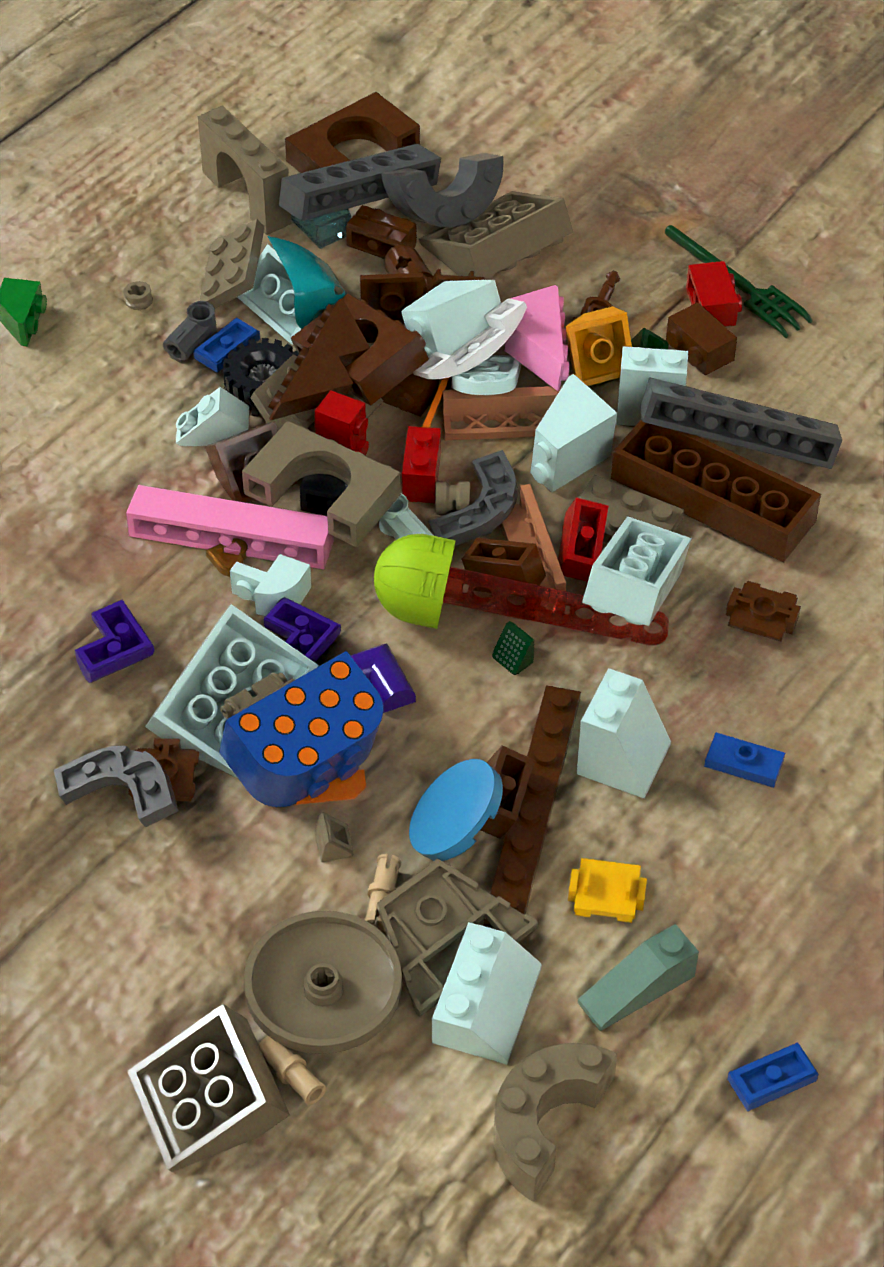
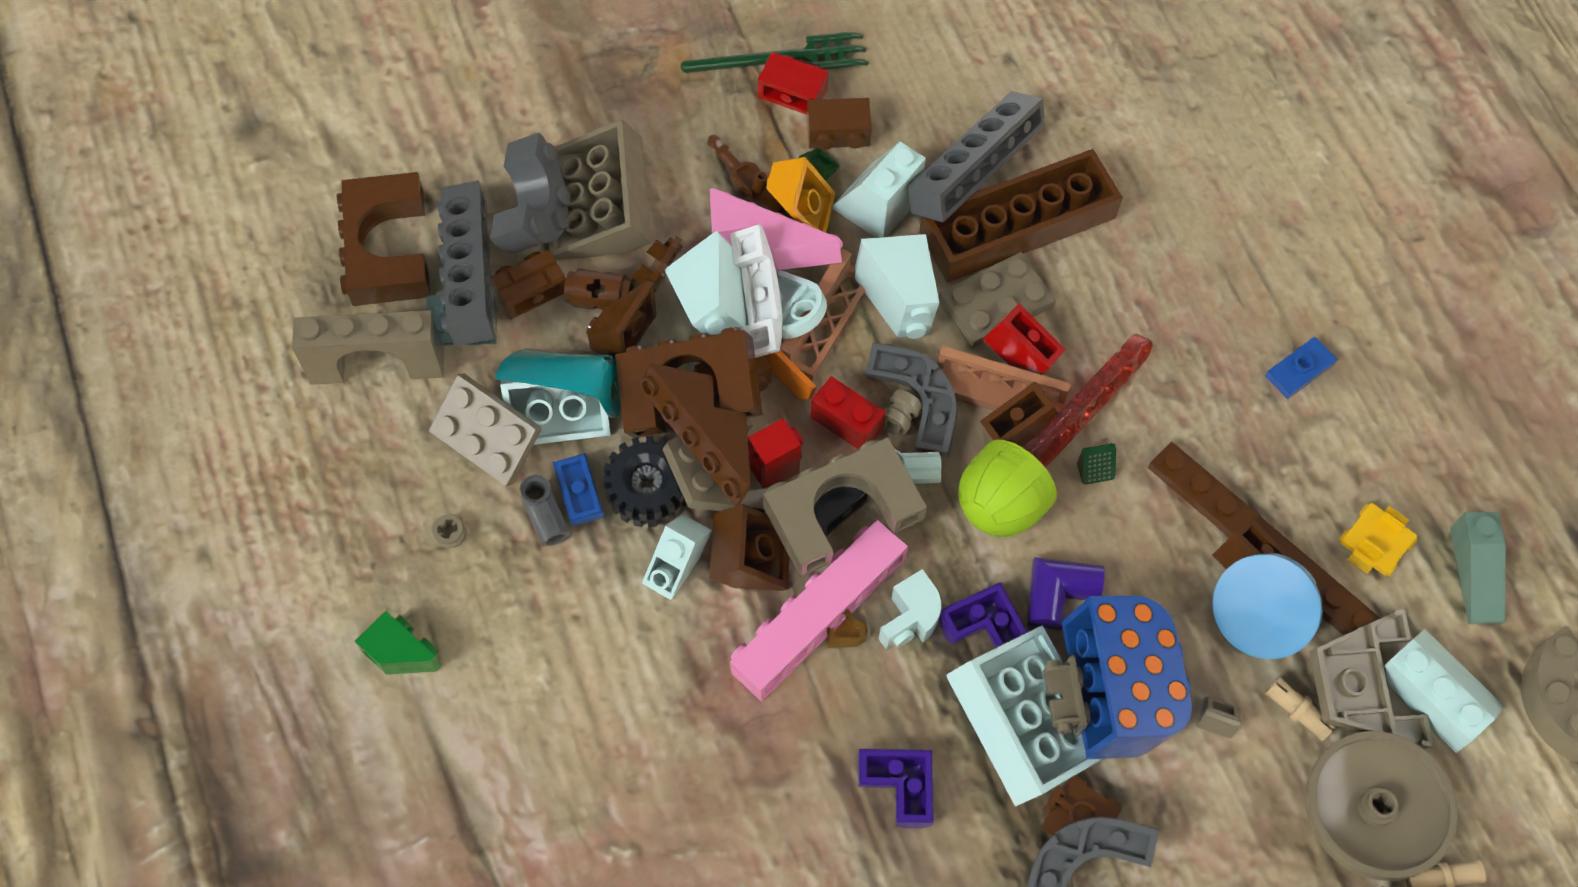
camera: 60 degrees left, 15 degrees up
light aqua slope [577,668,671,798] -> none
light aqua brick [582,516,692,626] -> none
reddish brown piece [726,581,801,642] -> none

